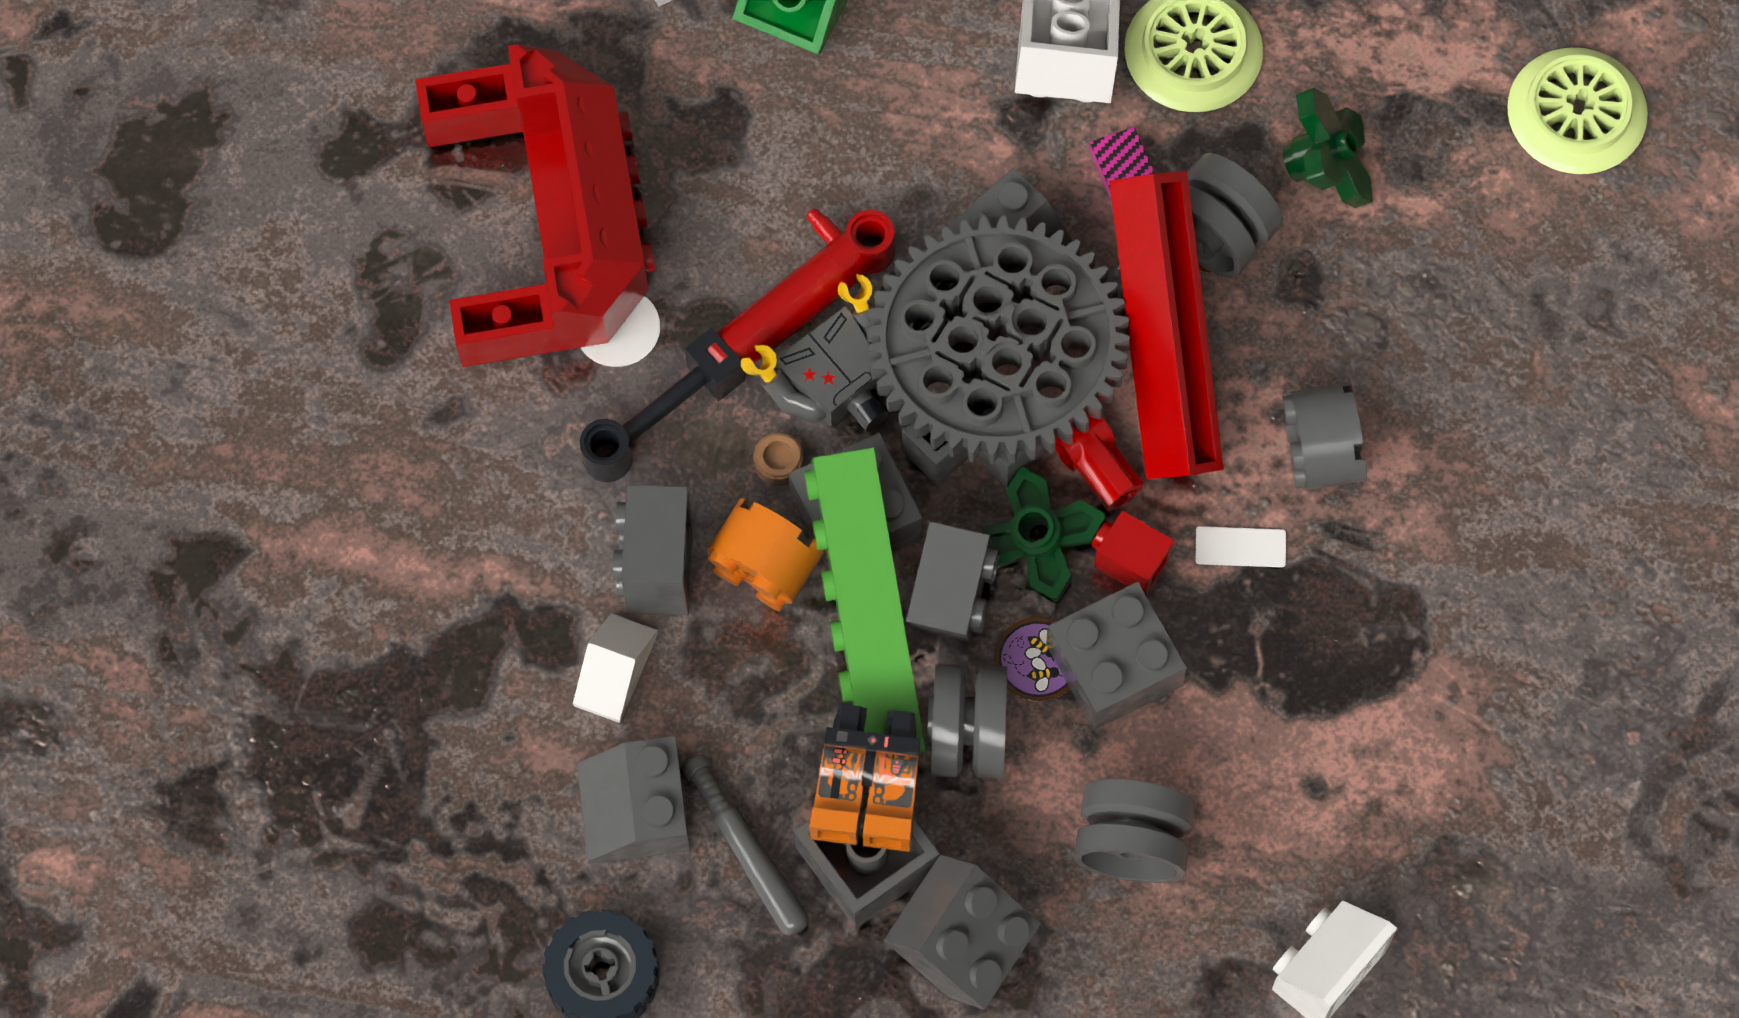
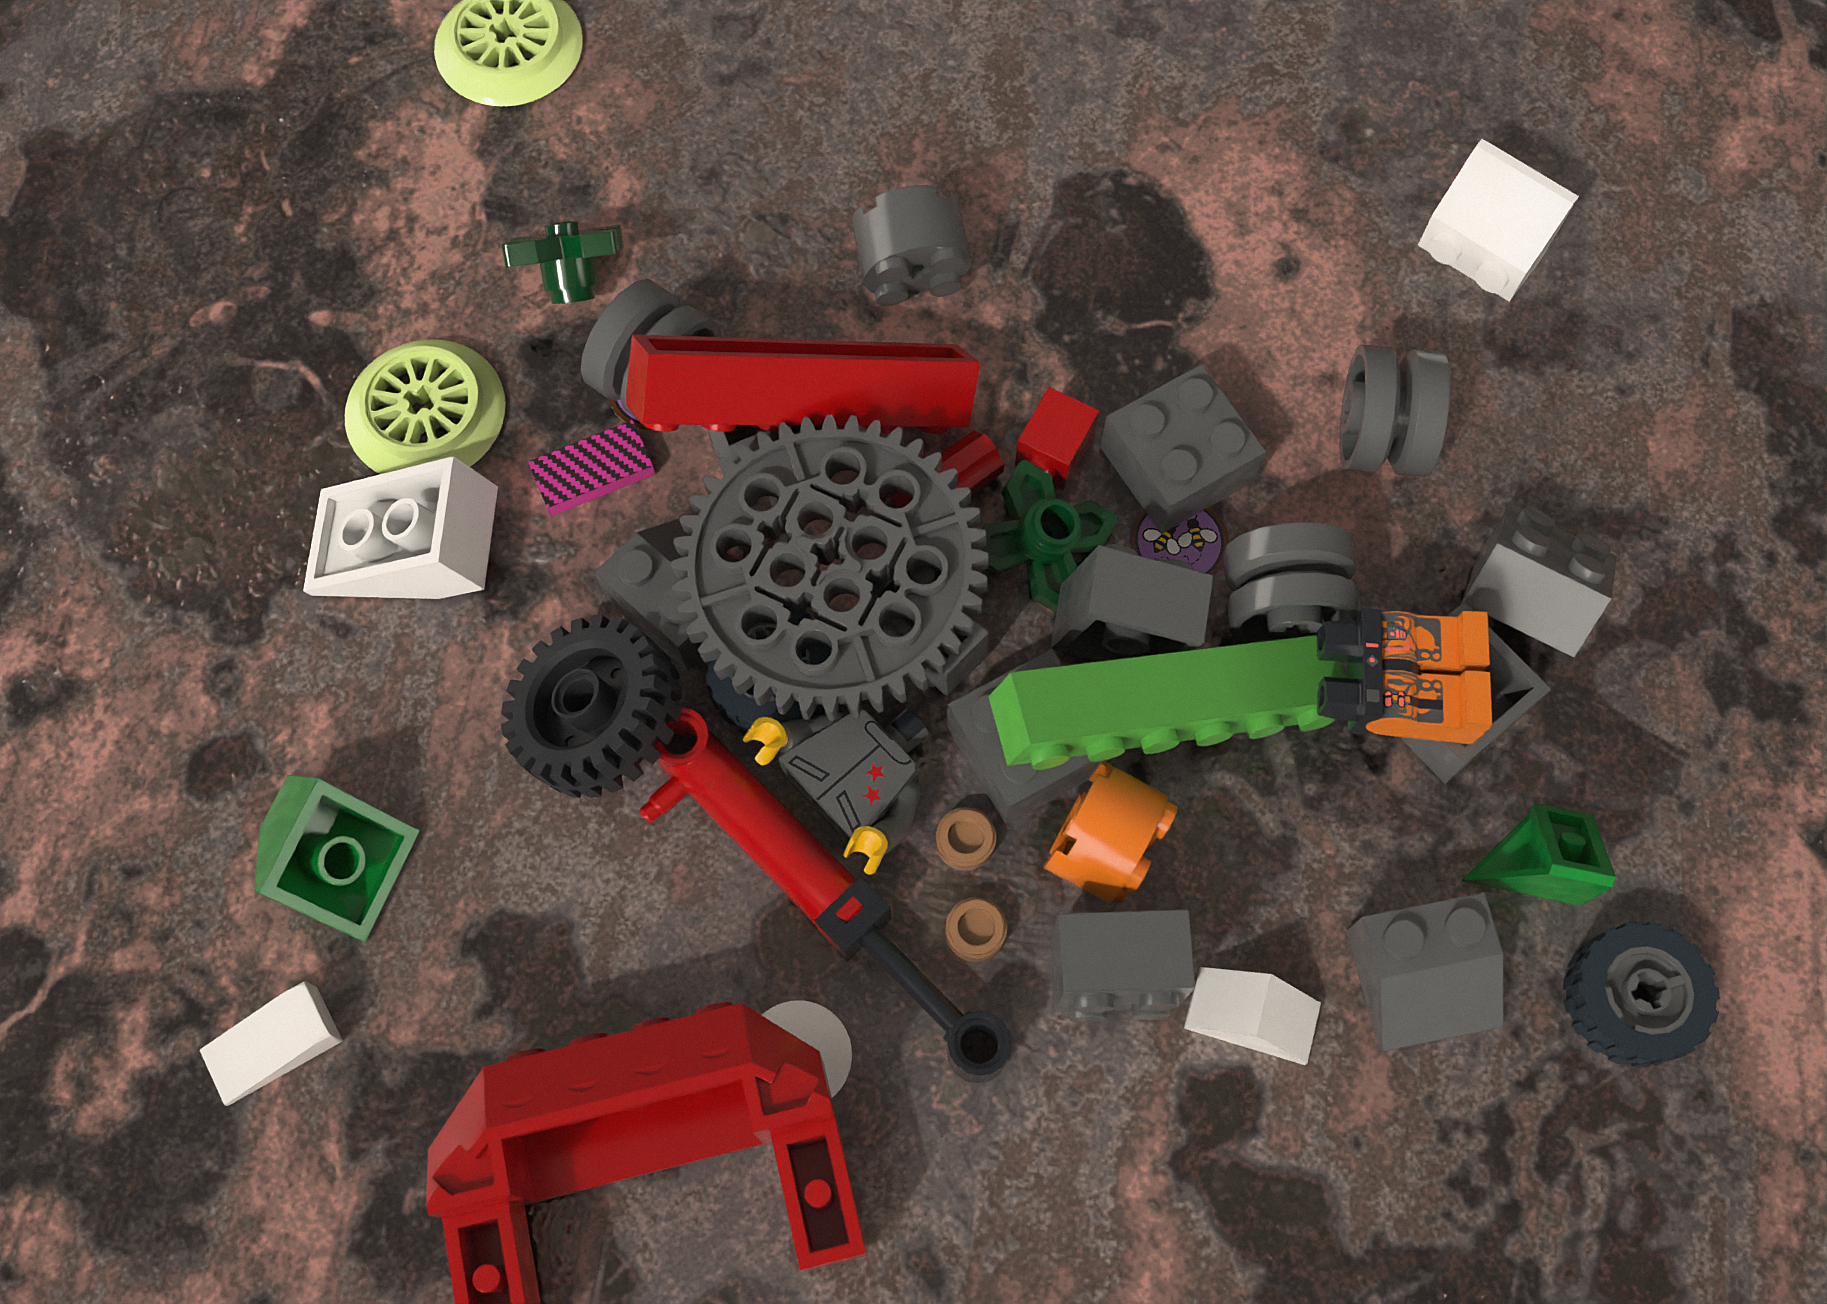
camera: 95 degrees left, 0 degrees up
dark grey piece [680,754,809,936] -> none
white sticker [1196,526,1286,567] -> none
none -> black wheel [501,615,682,798]
none -> medium nougat tile [945,897,1007,962]
none -> green slope [1461,802,1616,906]

